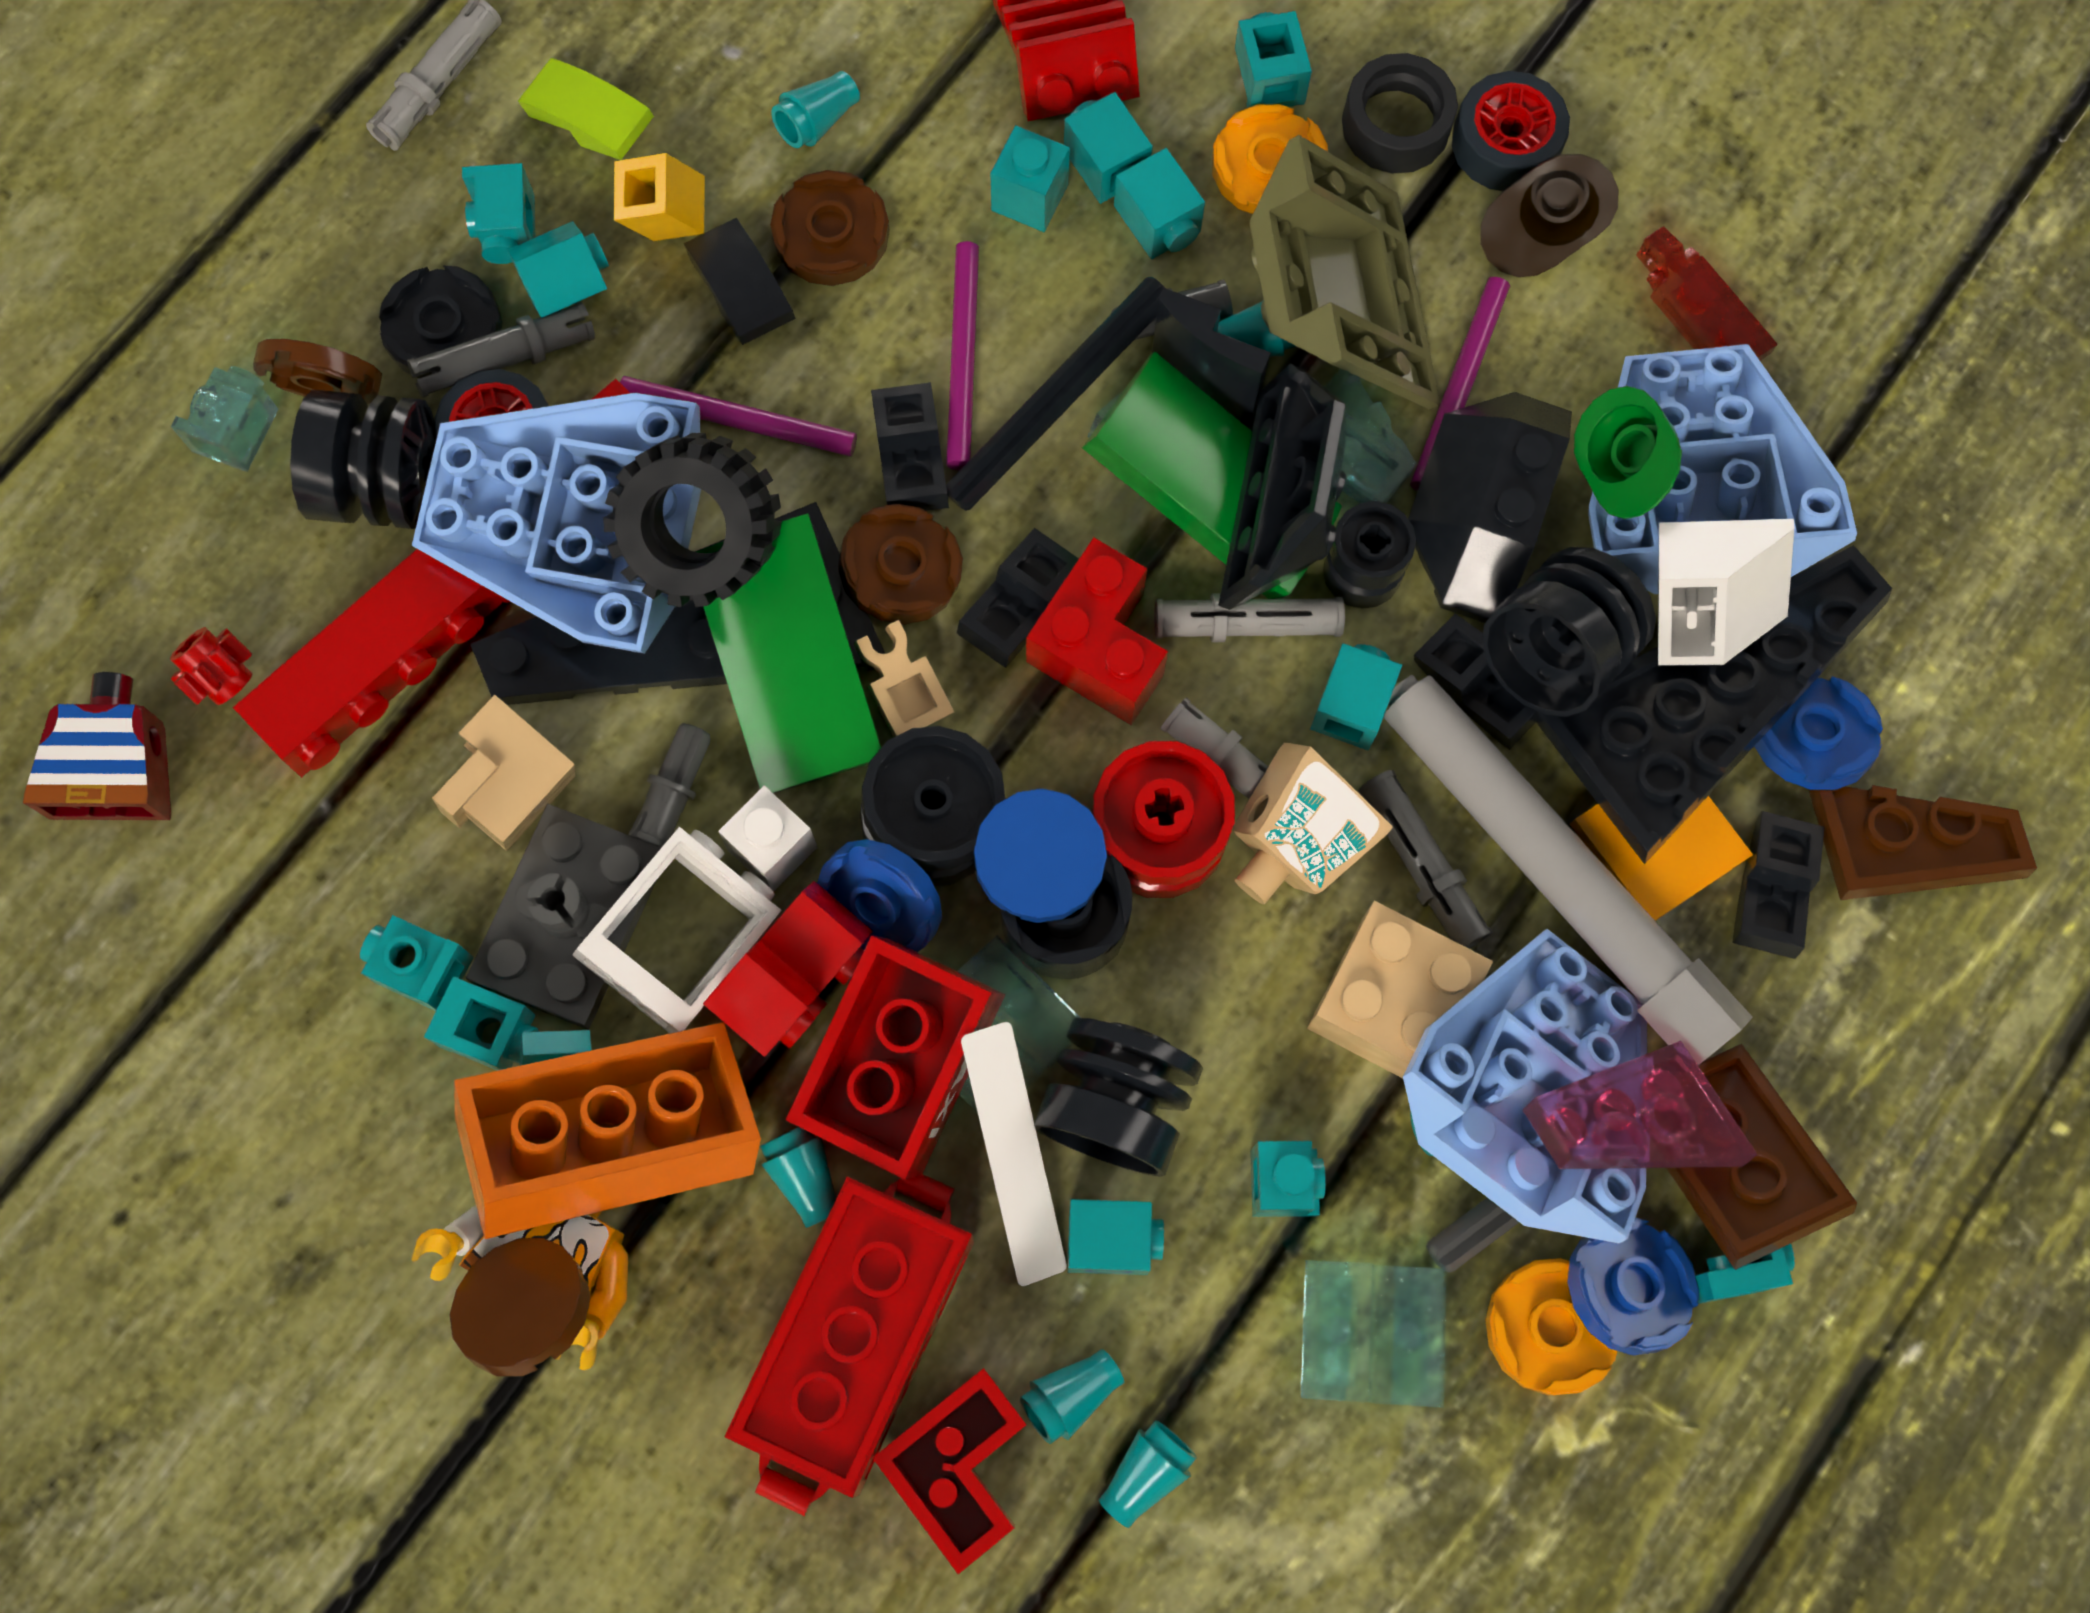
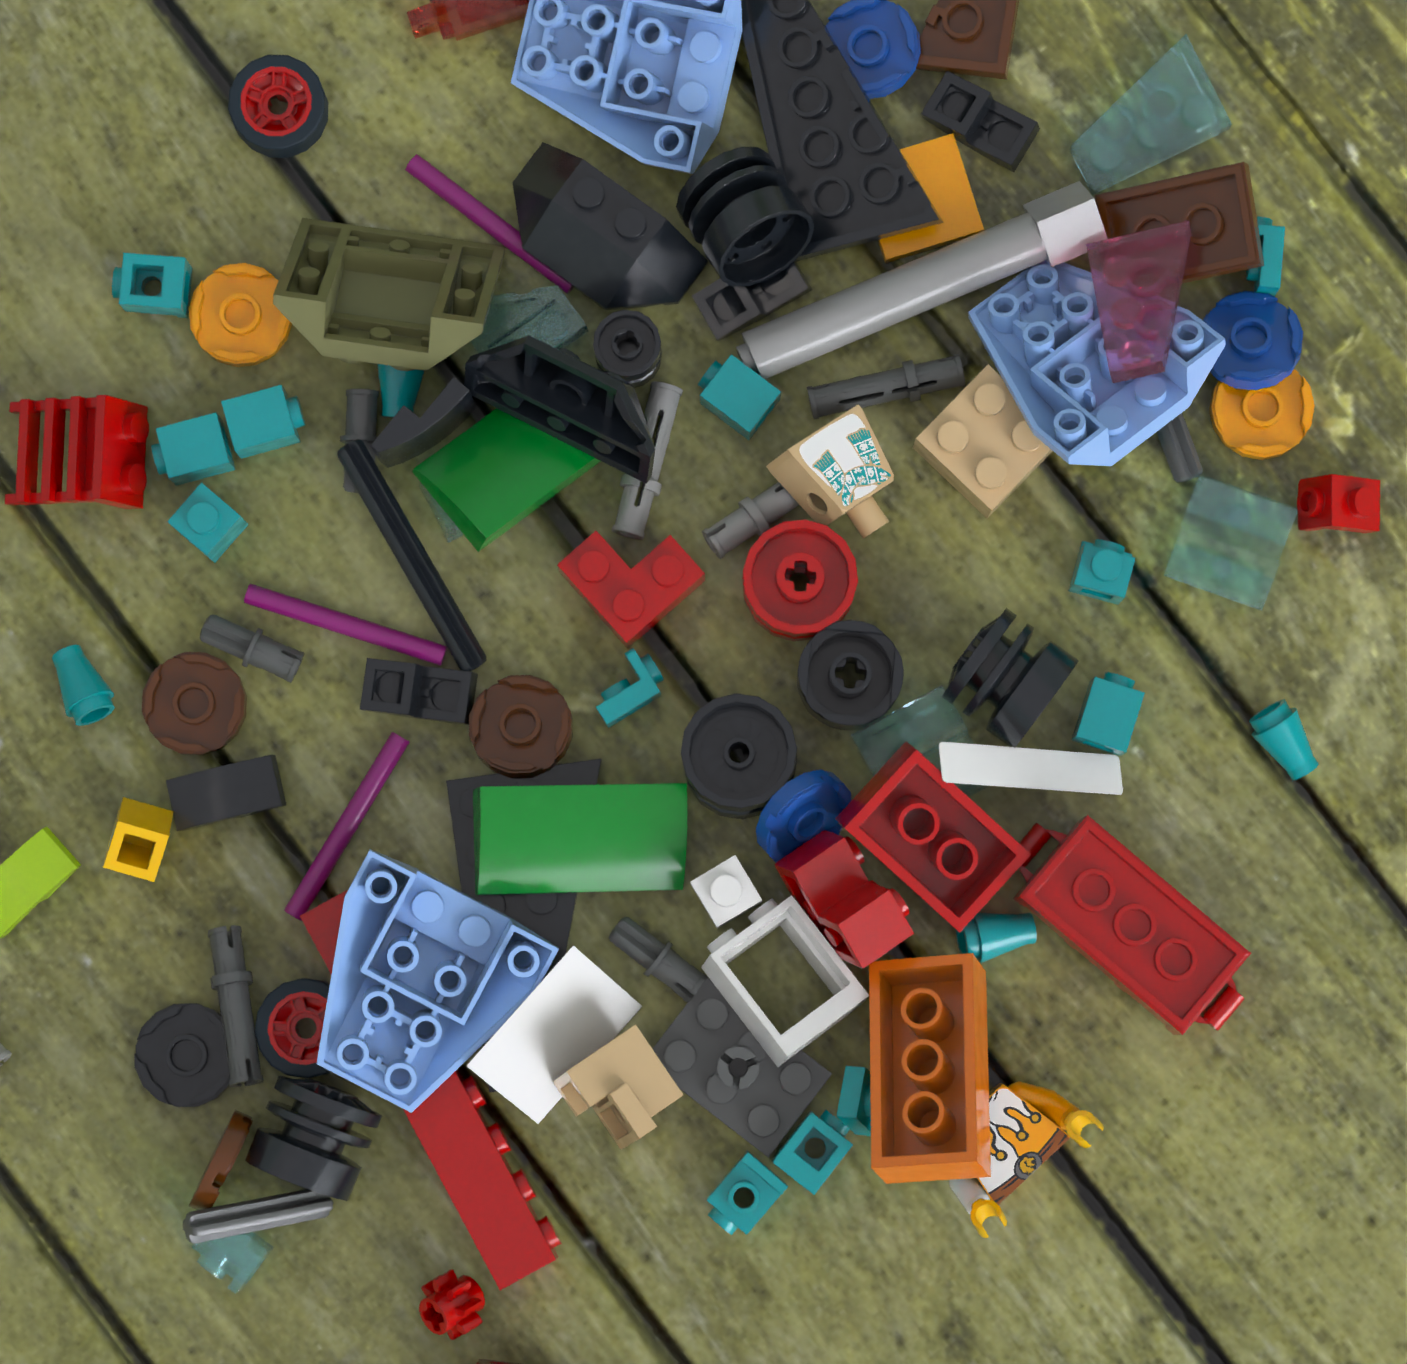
camera: 70 degrees left, 10 degrees up
reddish brown tile [449,1238,591,1376] -> none
teal brick [462,163,535,264] -> none
teal brick [507,221,609,318] -> none
black tyre [603,433,782,607] -> none
tan plate [854,620,954,738] -> none
red brick [872,1368,1026,1575] -> none
black slope [956,528,1079,668] -> none
blue tile [974,788,1107,923] -> none
teal cone [1020,1349,1125,1444] -> none
black tyre [1342,53,1458,174] -> none
dark brown piece [1480,154,1619,277] -> none
green piece [1574,386,1682,519] -> none
white slope [1658,519,1795,665] -> none
none -> dark grey axle [182,1189,333,1243]
none -> dark grey axle [200,615,305,683]
none -> white sticker [466,946,642,1124]
none -> teal bracket [596,648,664,729]
none -> clear light blue wing [1069,34,1232,195]
none -> red bracket [1297,474,1380,533]

